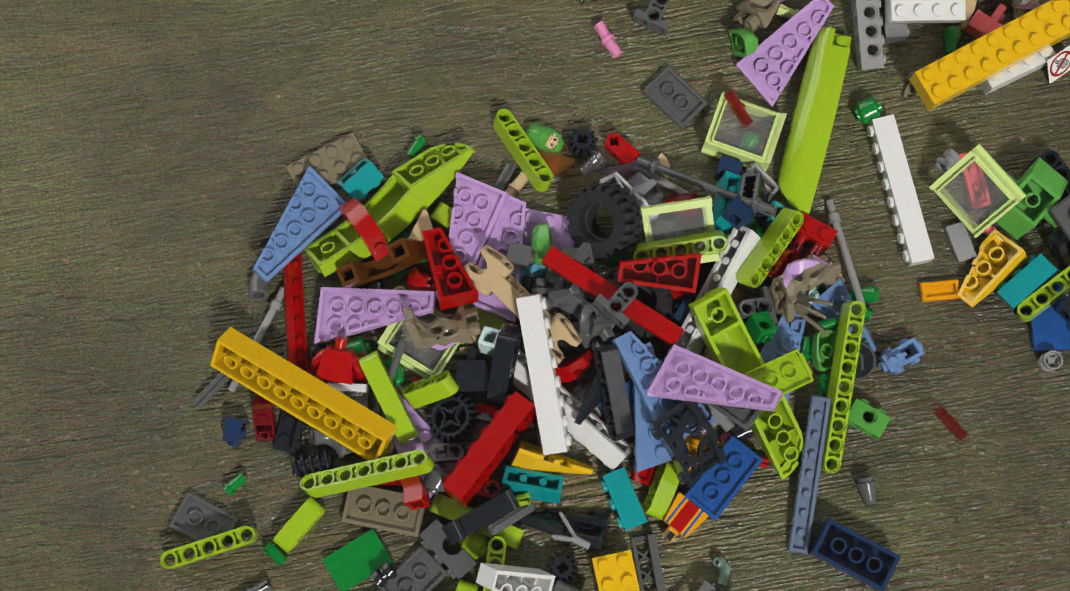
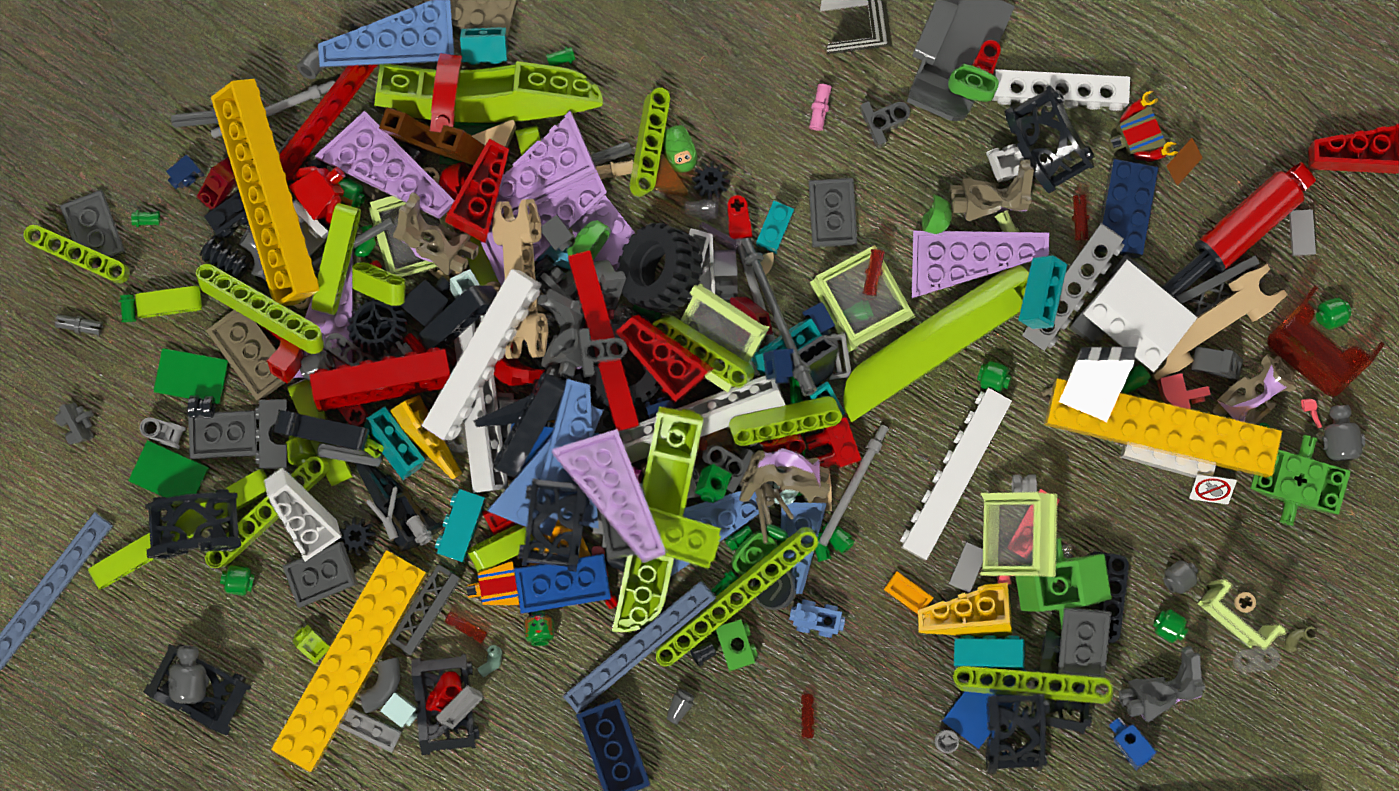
camera: 50 degrees right, 5 degrees up
none -> light grey pin [406,515,432,545]
none -> clear red axle [445,612,487,643]
none -> green head [524,611,554,646]
none -> black piece [690,640,716,667]
none -> teal brick [756,200,794,254]
none -> teal brick [1018,256,1067,329]
none -> sticker [1060,347,1137,421]

